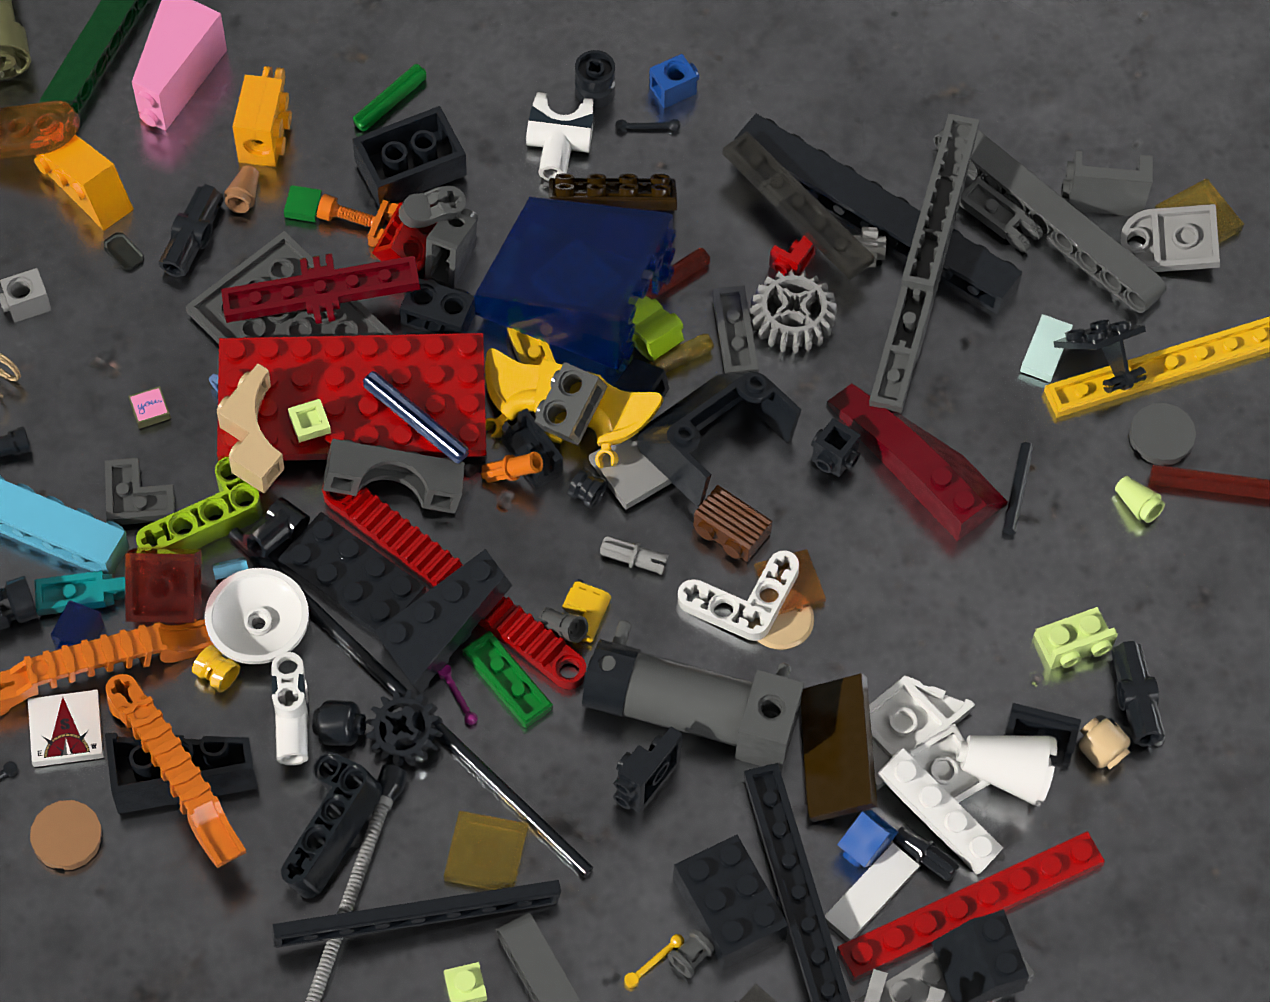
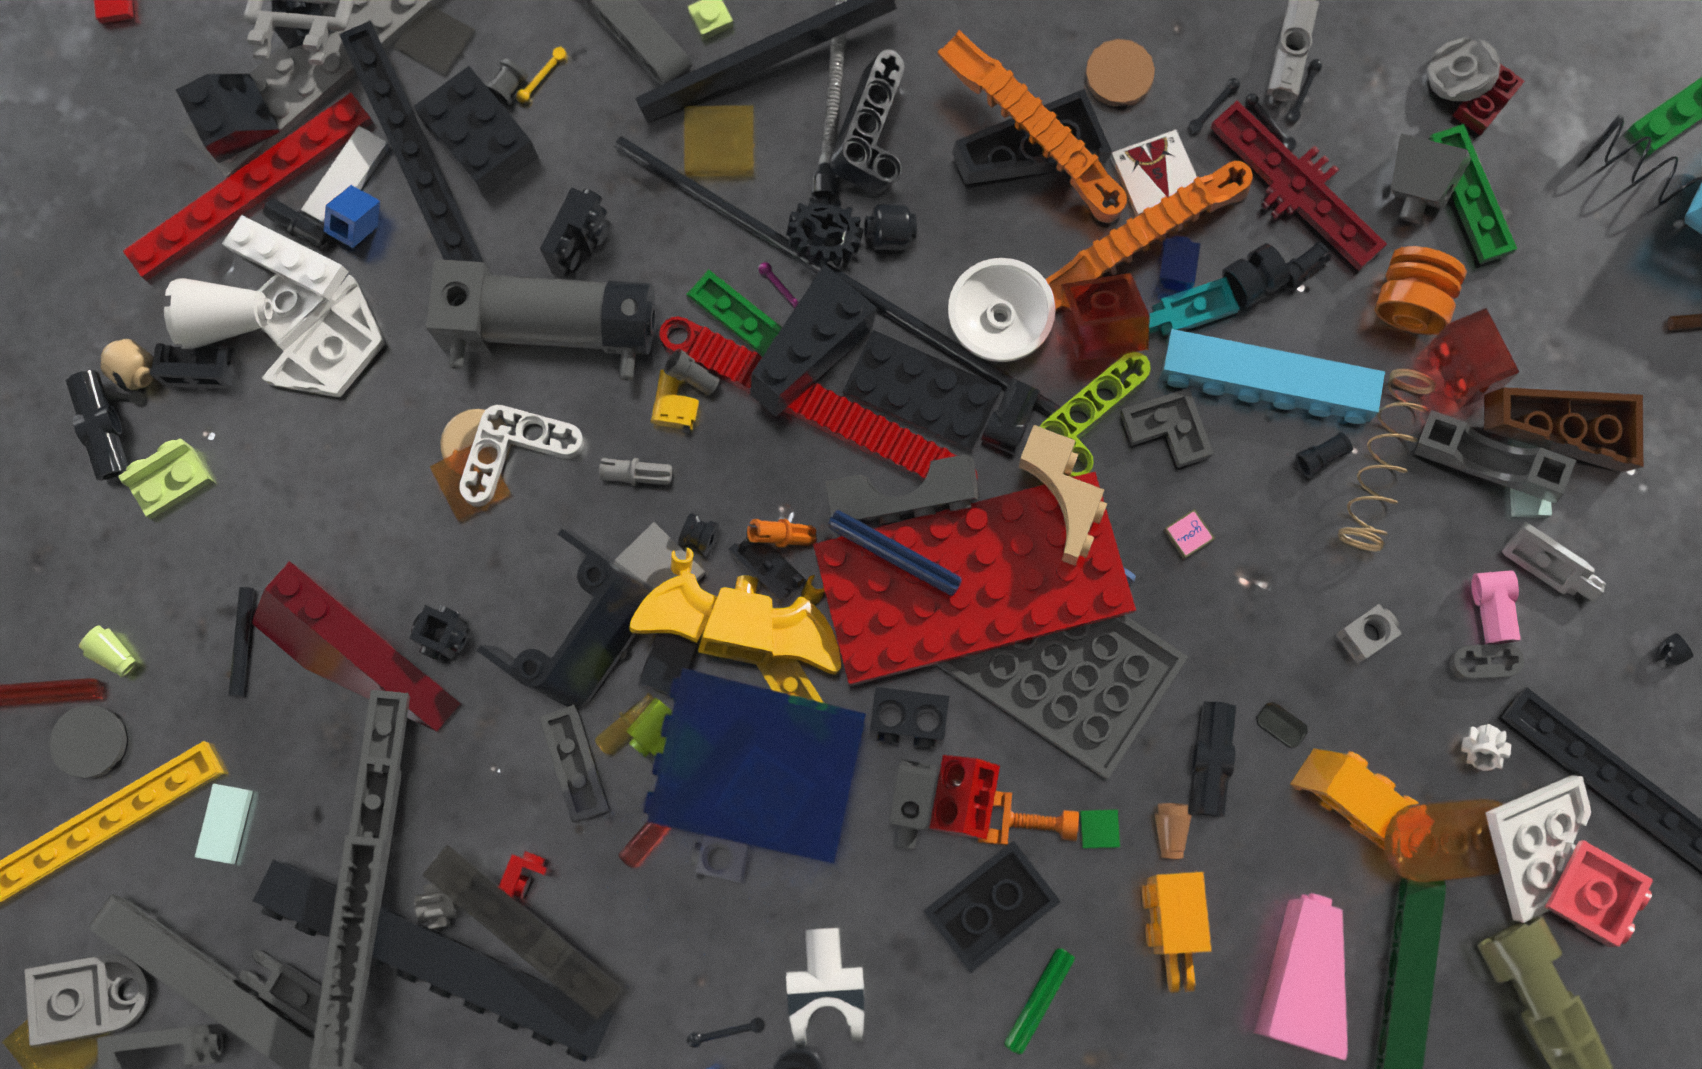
camera: 175 degrees right, 15 degrees up
yellow wheel [192,645,241,693] -> none
medium azure tile [212,557,248,580] -> none
dark red hinge [221,253,421,324] -> none
white connector [271,652,309,765] -> none
yellowish green plate [288,399,331,443] -> none
dark grey piece [399,186,466,228] -> none
dark grey brick [534,362,608,446] -> none
dark brown tile [548,173,677,210] -> none
reddish brown brick [693,485,773,562] -> none
light grey gear [749,269,838,354] -> none
dark brown tile [801,673,878,822] -> none
black plate [1053,320,1147,393] -> none

